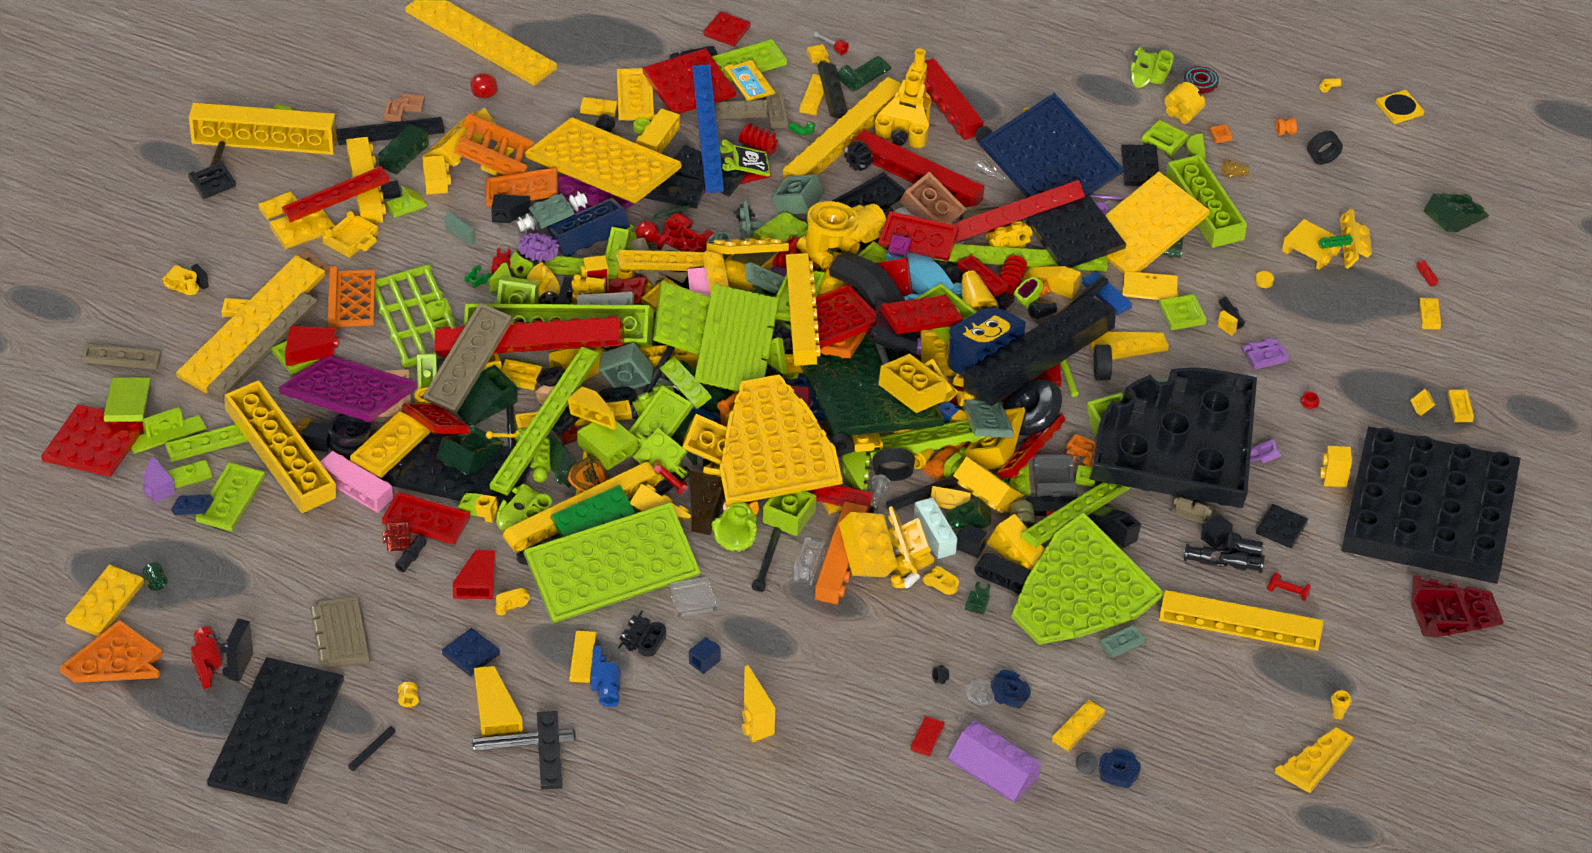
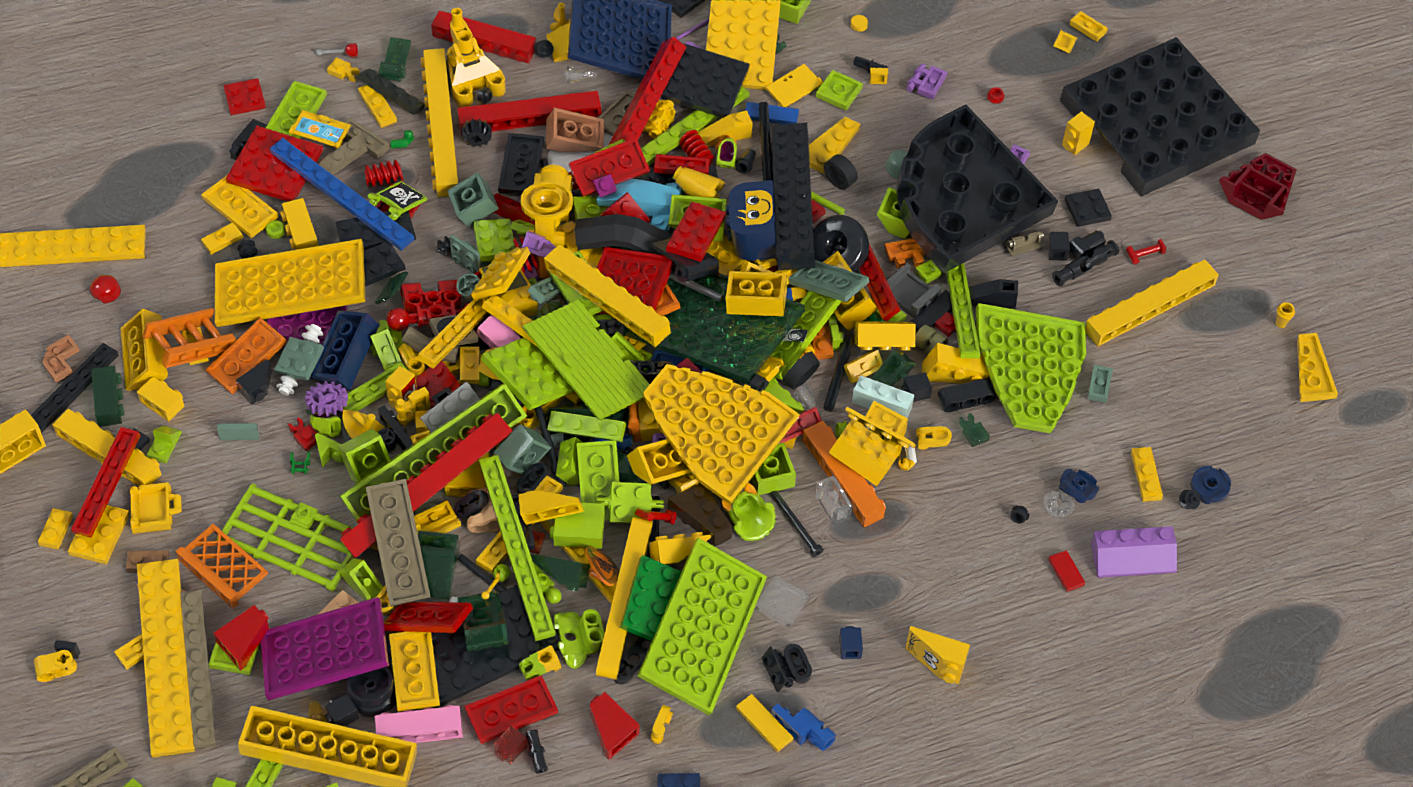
camera: 45 degrees left, 10 degrees up
none -> medium lavender plate [522,231,556,257]
none -> sticker [772,329,808,342]

